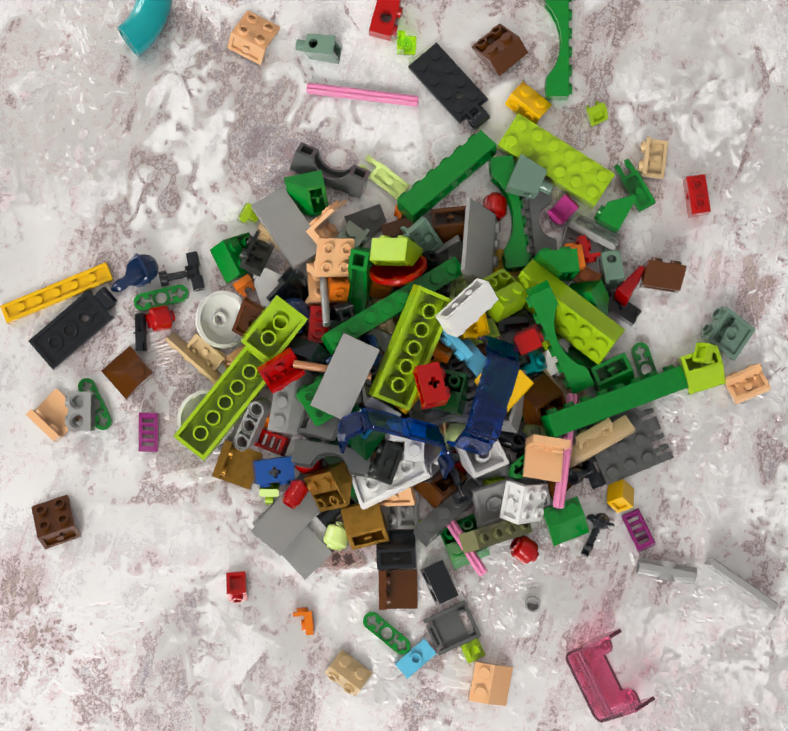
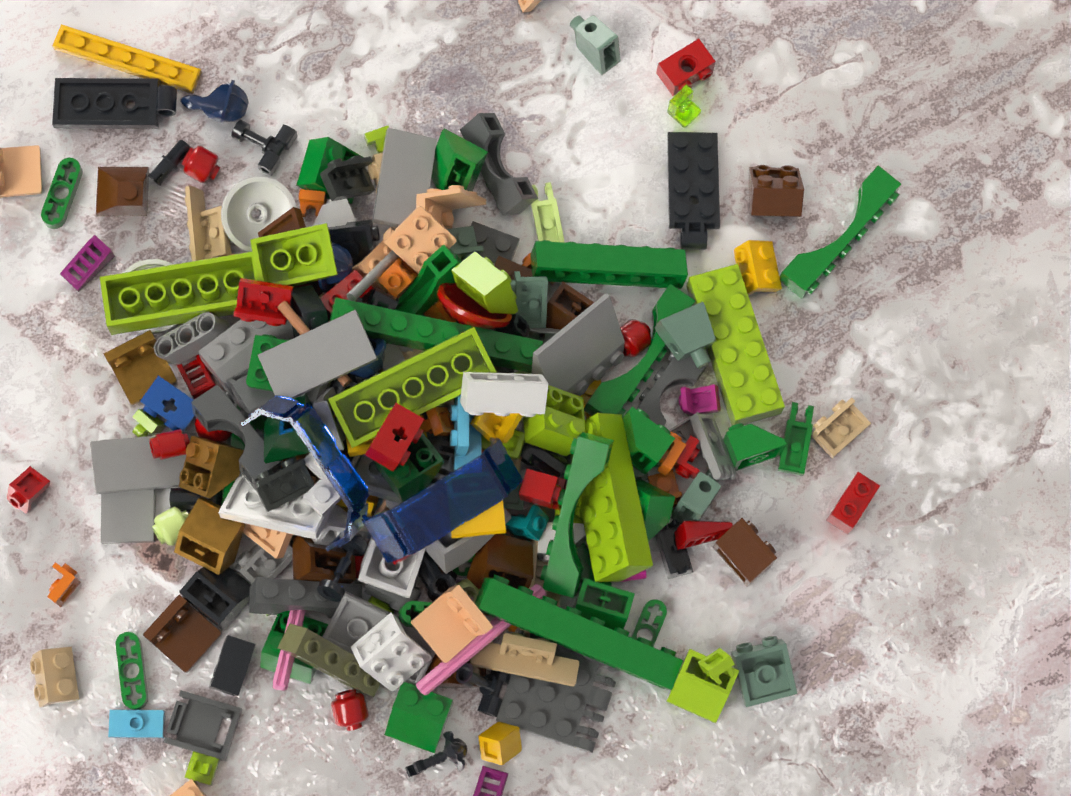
camera: 40 degrees right, 10 degrees down
light grey brick [65,392,95,431] -> none
green beam [134,284,189,311] -> none
bright pink axle [306,83,419,107] -> none
light grey hinge [525,596,541,612] -> none
lime tile [586,101,609,127] -> none
light nougat bracket [725,363,771,405] -> none

